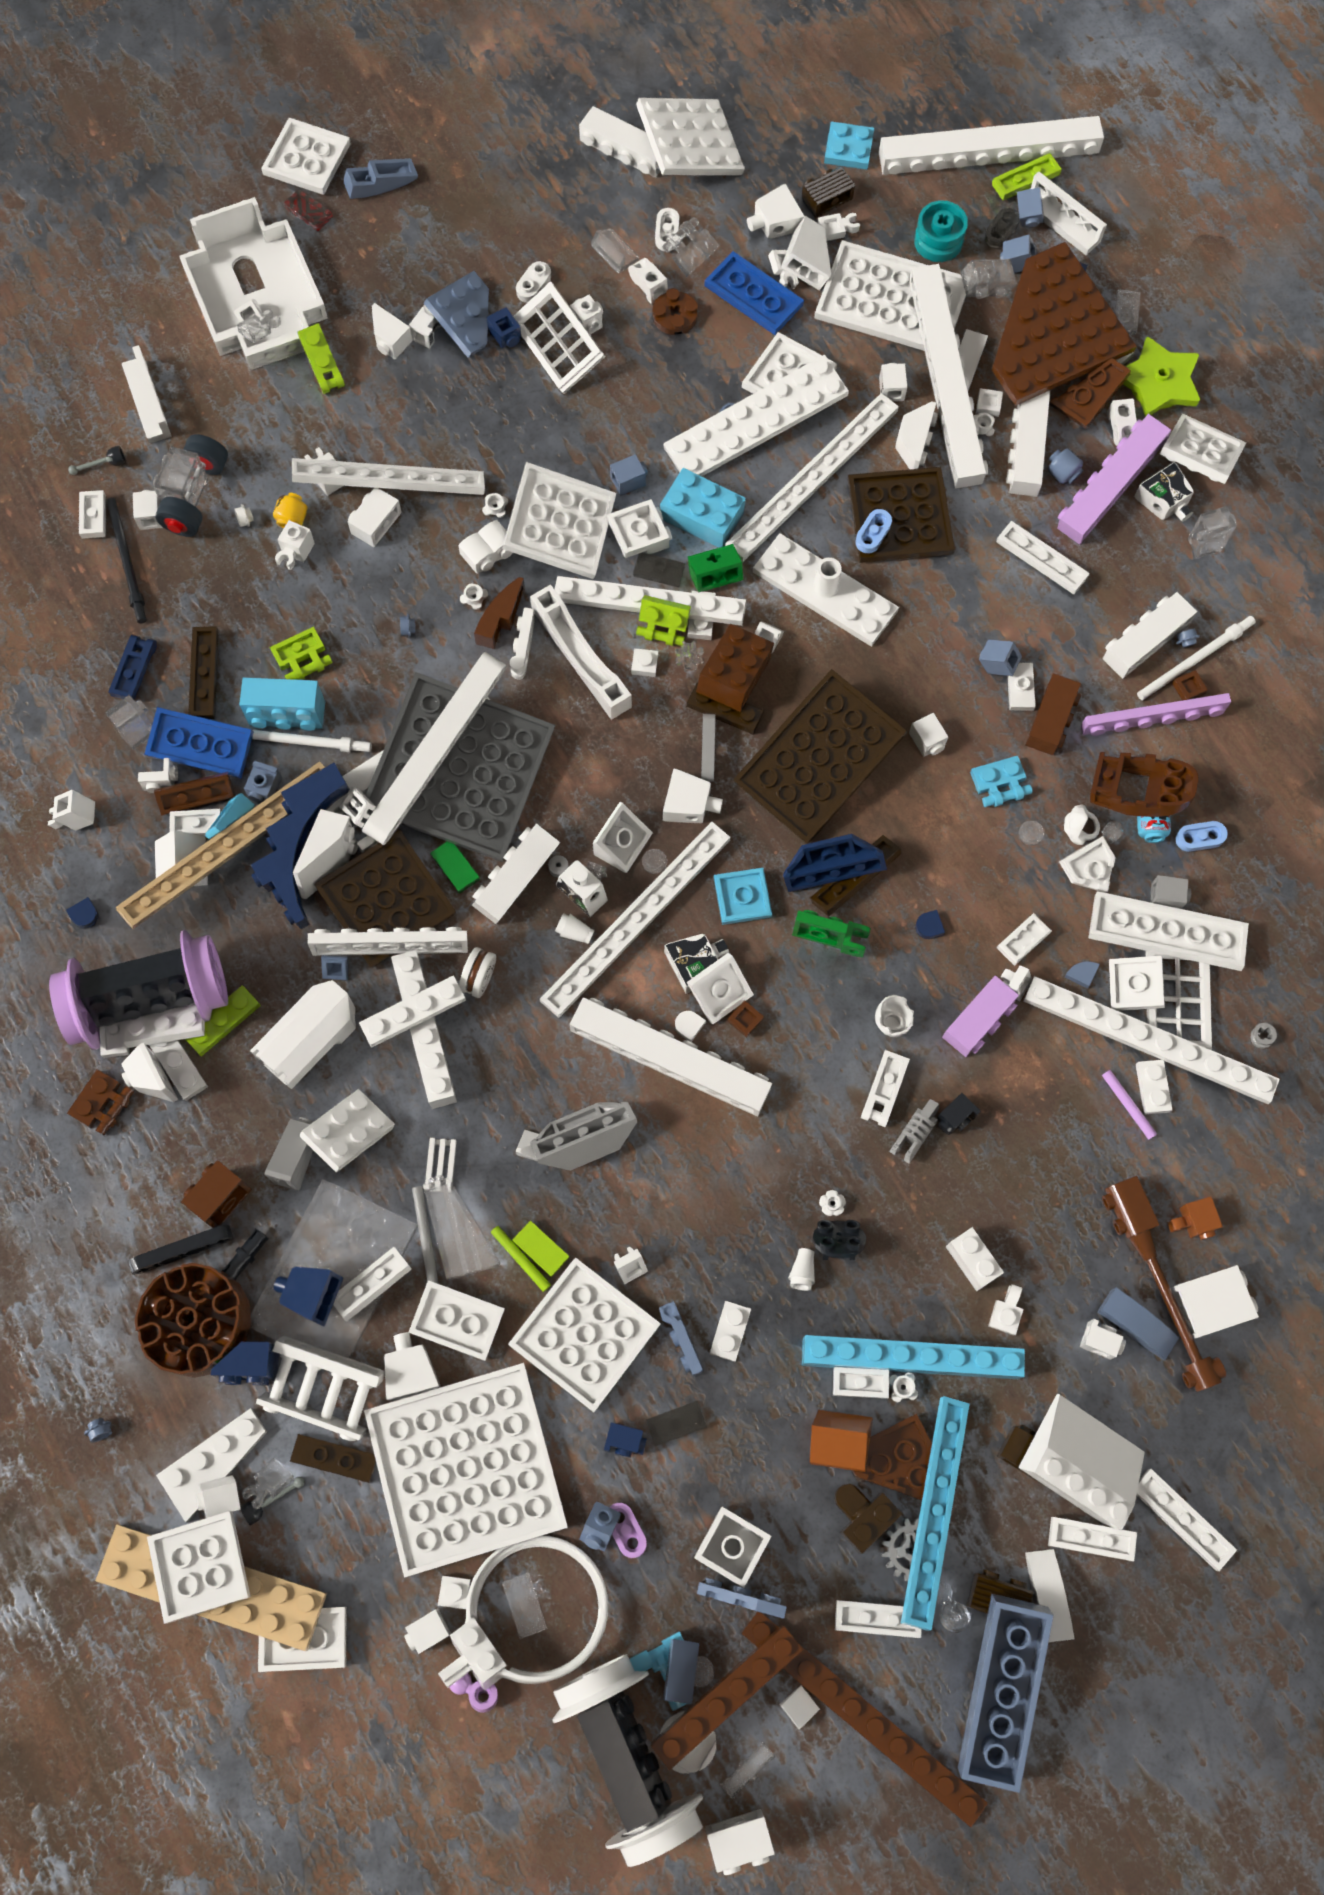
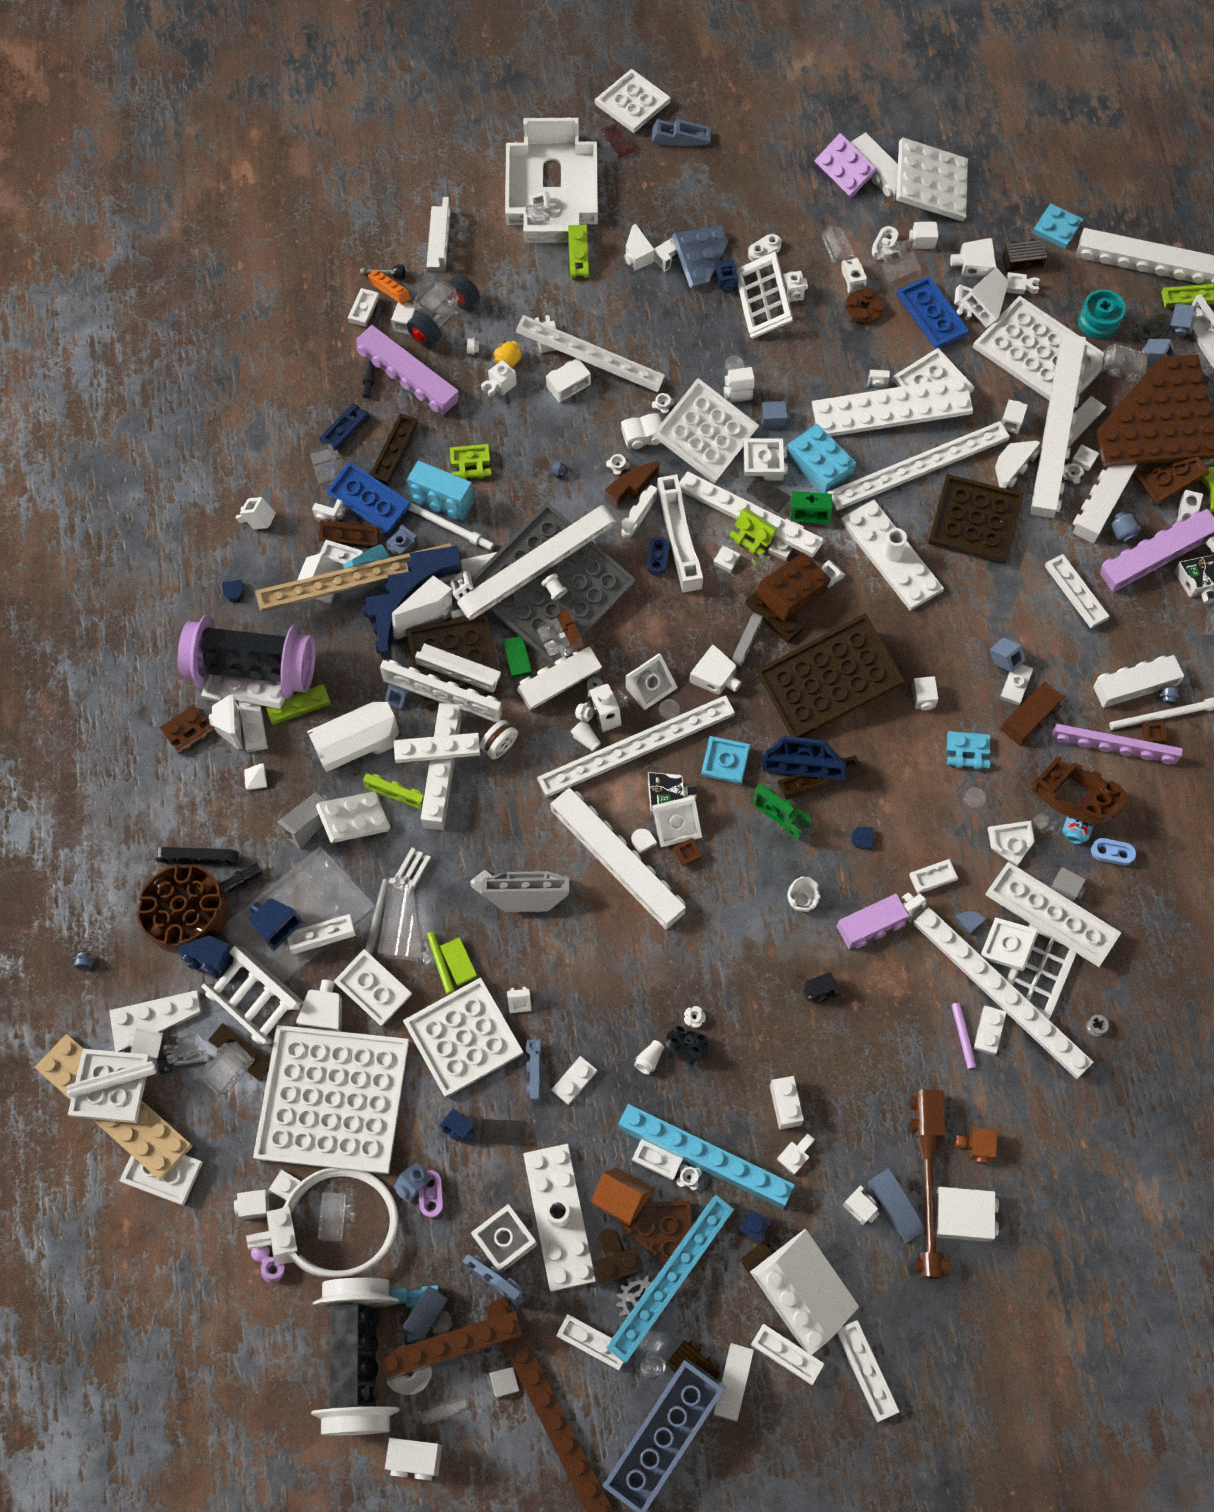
camera: 25 degrees right, 5 degrees down
reddish brown brick [181,1160,252,1228] -> none
light blue plate [855,509,892,553] -> none
white plate [861,1050,910,1127] -> none
light grey hinge [889,1099,939,1164] -> none
white piece [1064,805,1100,845] -> none
none -> white axle [66,1061,157,1098]
none -> clear brick [199,1042,255,1096]
none -> white slope [245,763,267,790]
none -> lavender brick [356,325,459,416]
none -> lime plate [363,773,424,810]
none -> orange piece [368,269,411,305]
none -> white fence [415,644,501,693]
none -> white plate [523,1144,596,1292]
none -> clear hips [537,608,585,657]
none -> white bush [541,574,568,601]
none -> white plate [575,702,594,723]
none -> dark blue plate [647,537,669,576]
none -> white brick [724,367,754,403]
none -> clear plate [725,356,744,372]
none -> dark blue brick [738,1209,771,1245]
none -> lavender plate [814,133,877,198]
none -> white plate [868,370,890,389]
none -> white brick [909,222,938,249]

